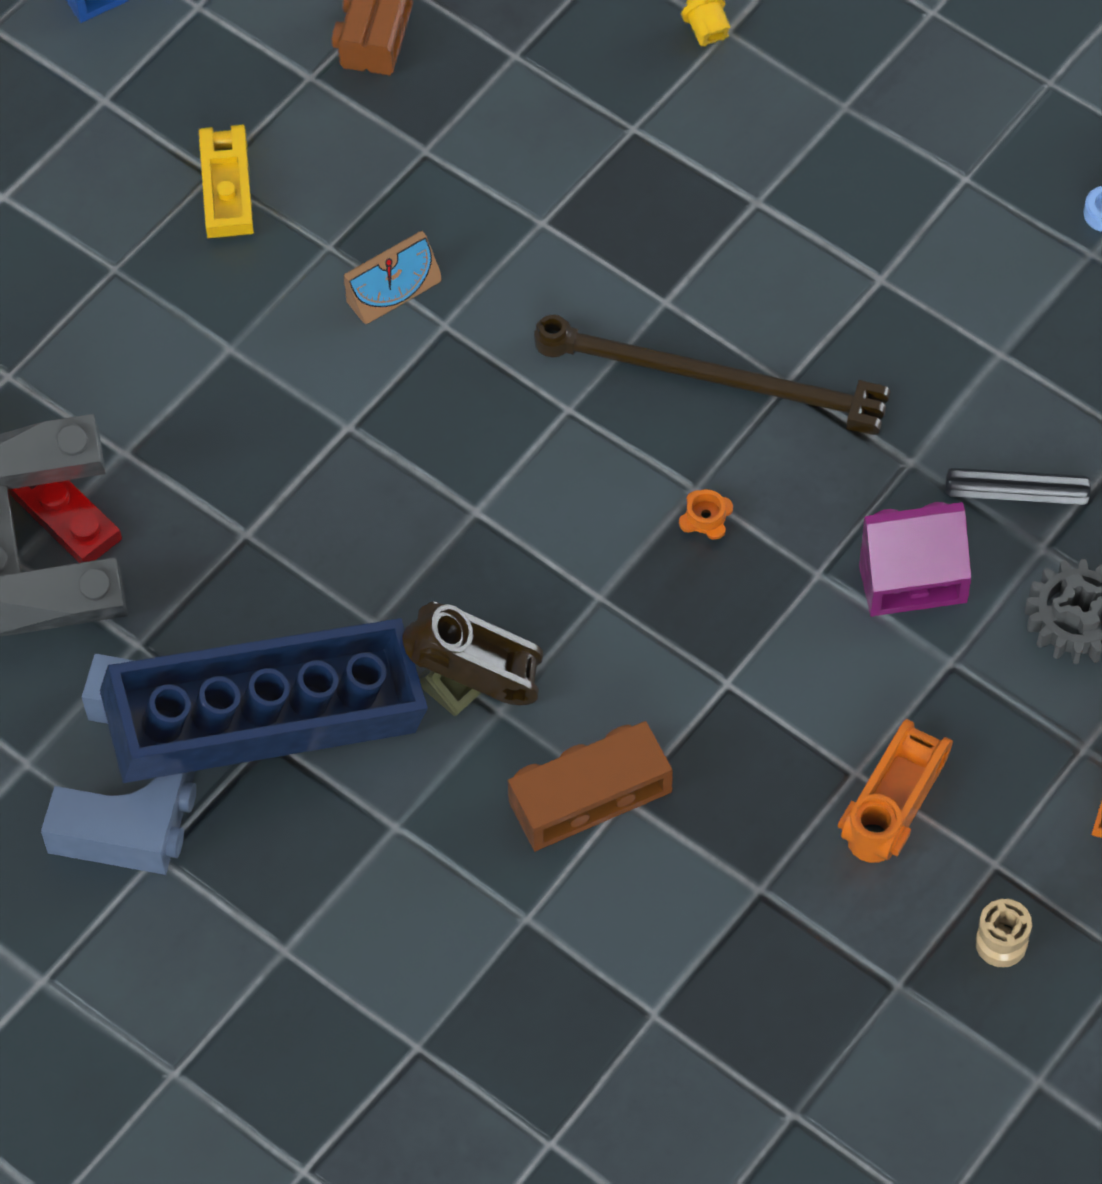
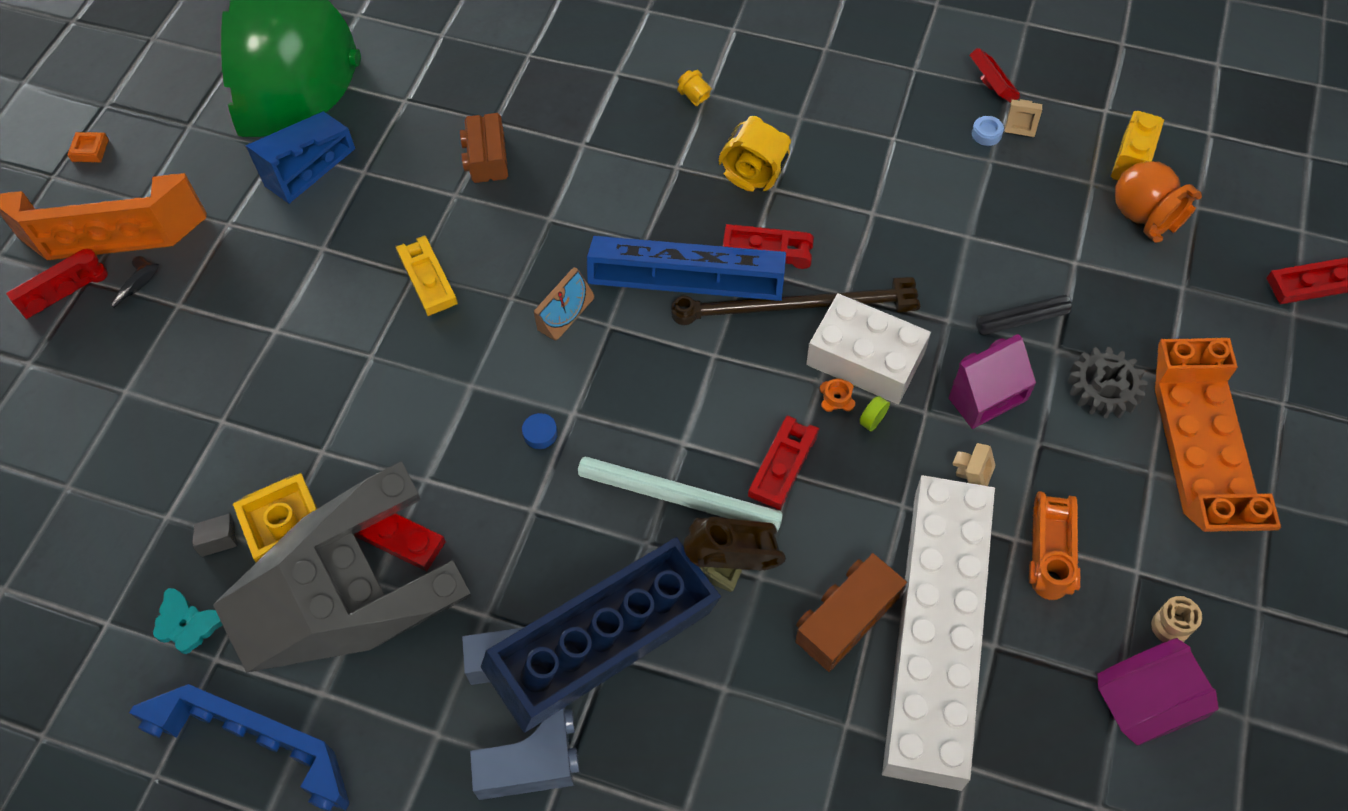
camera: 20 degrees left, 0 degrees up
none -> blue tile [522,413,558,449]
none -> light aqua axle [578,457,783,531]
none -> blue brick [587,236,786,301]
none -> yellow brick [718,116,791,192]
none -> red plate [723,224,814,269]
none -> red plate [748,415,820,511]
none -> white brick [806,293,931,405]
none -> lime tile [860,396,890,431]
none -> white brick [882,475,995,791]
none -> tan tile [953,443,996,486]
none -> magenta slope [1097,638,1219,746]

